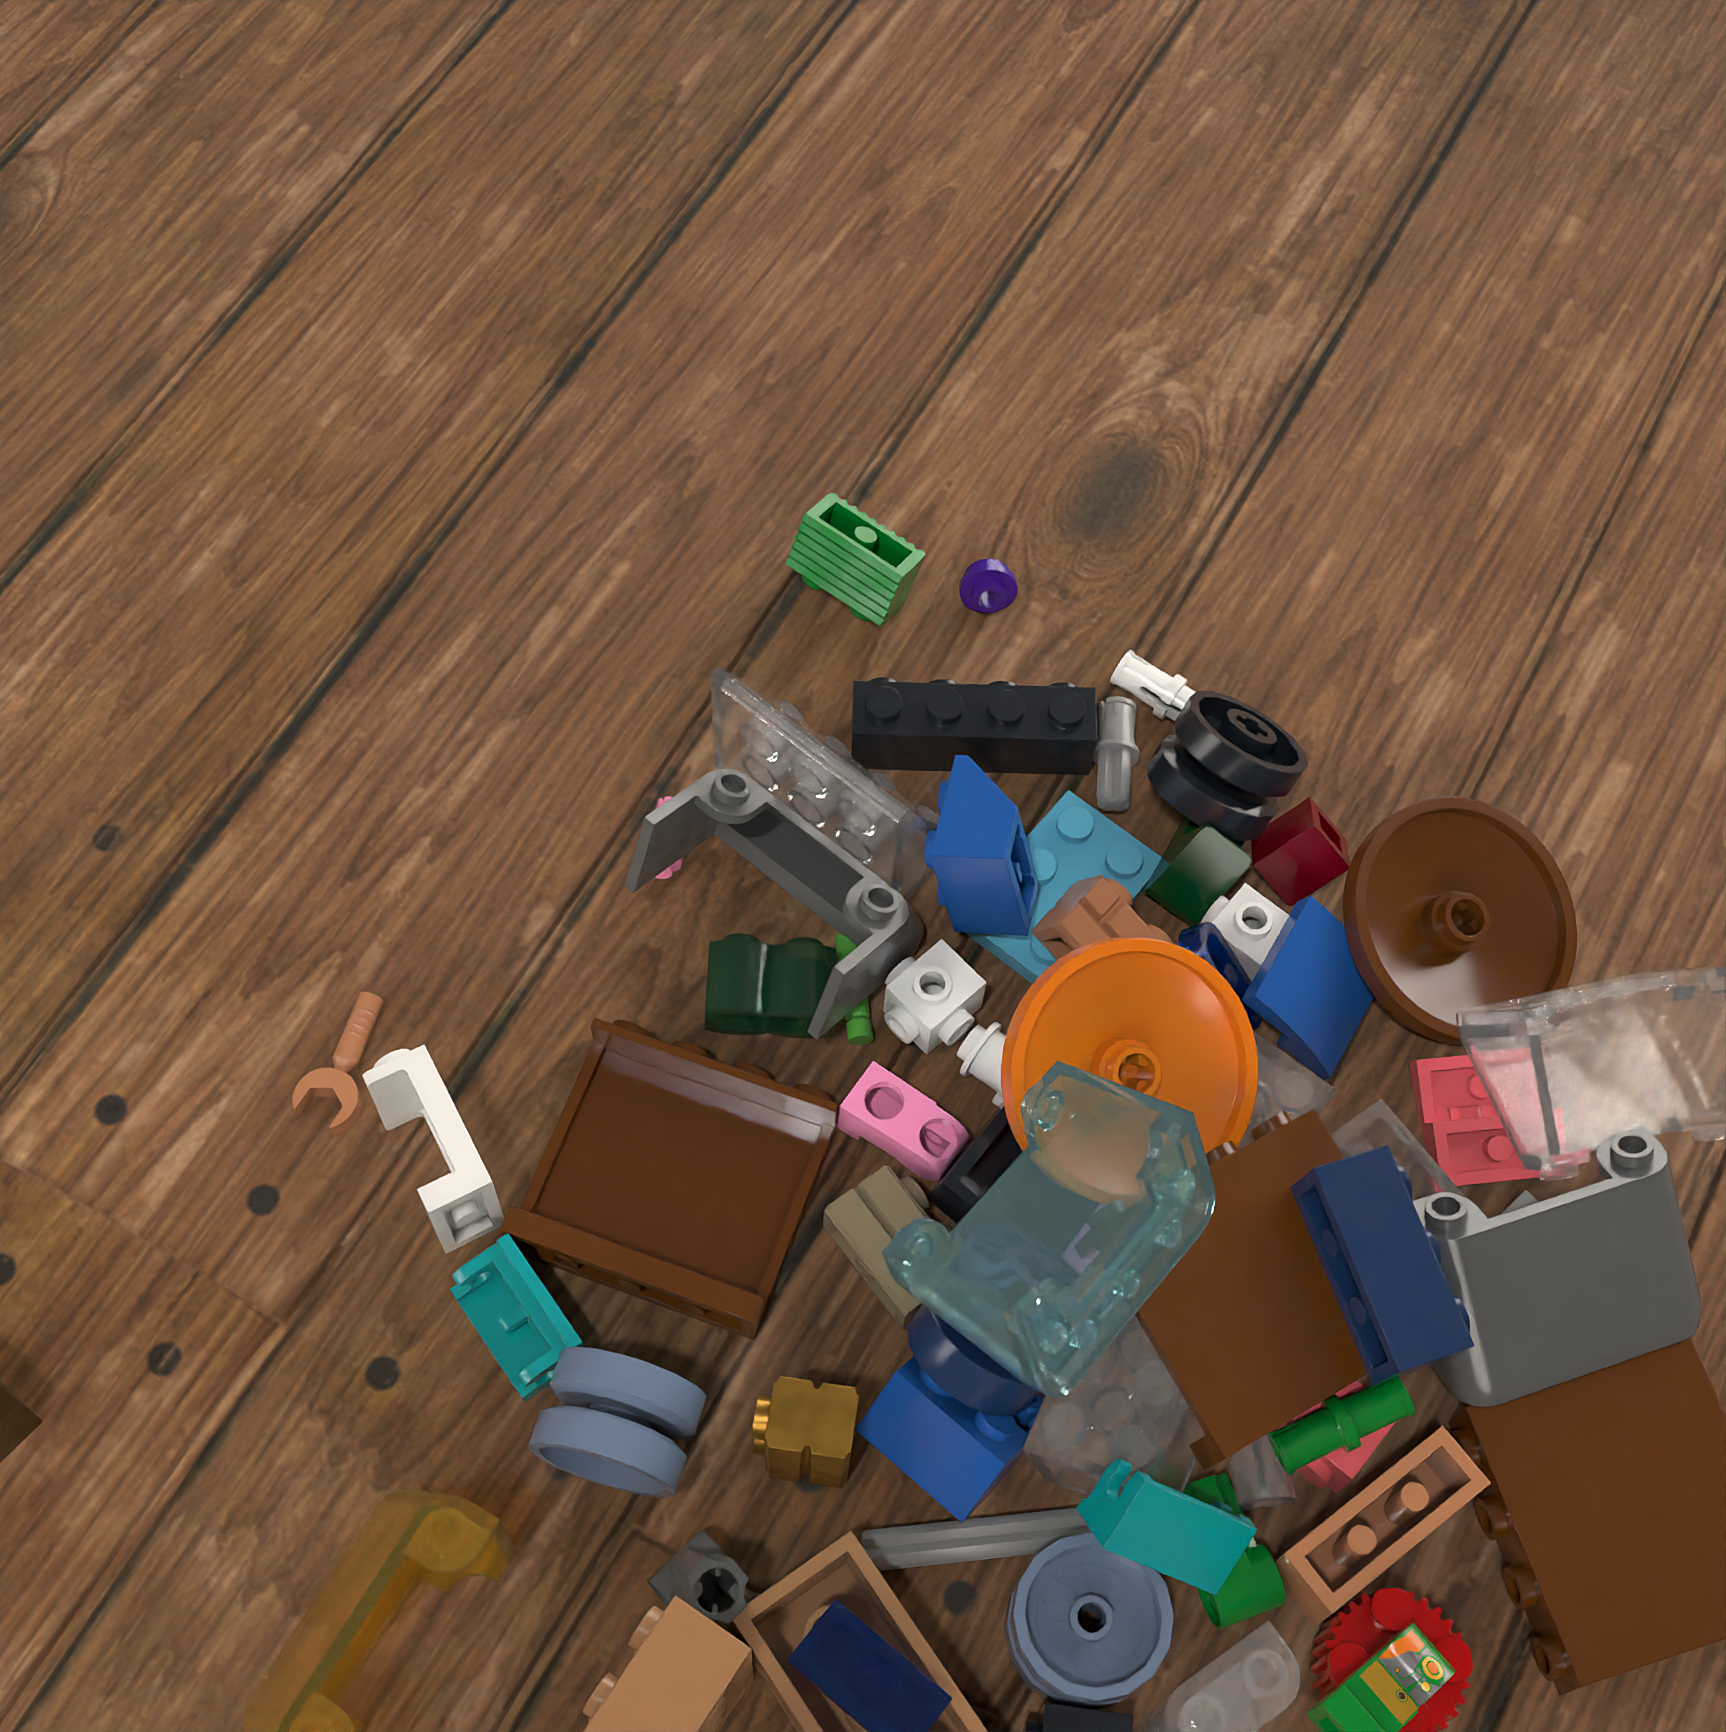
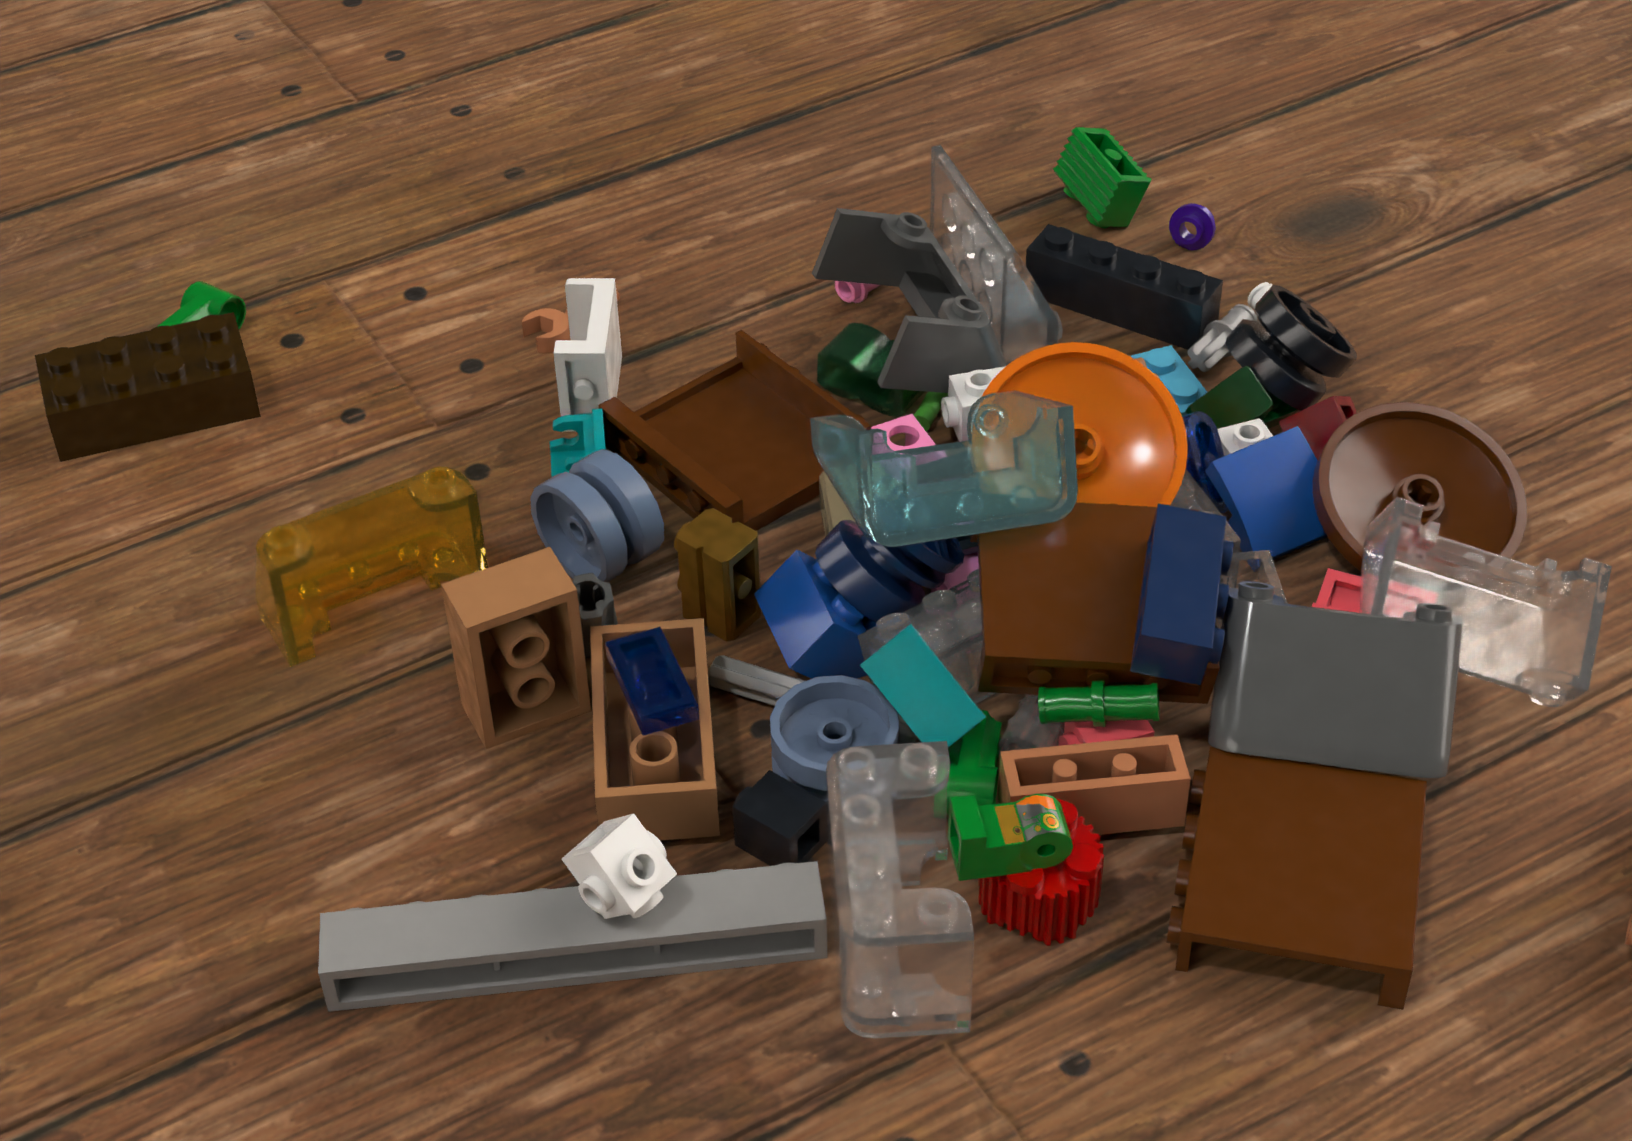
camera: 35 degrees right, 20 degrees down
blue slope [924,755,1039,936] -> none

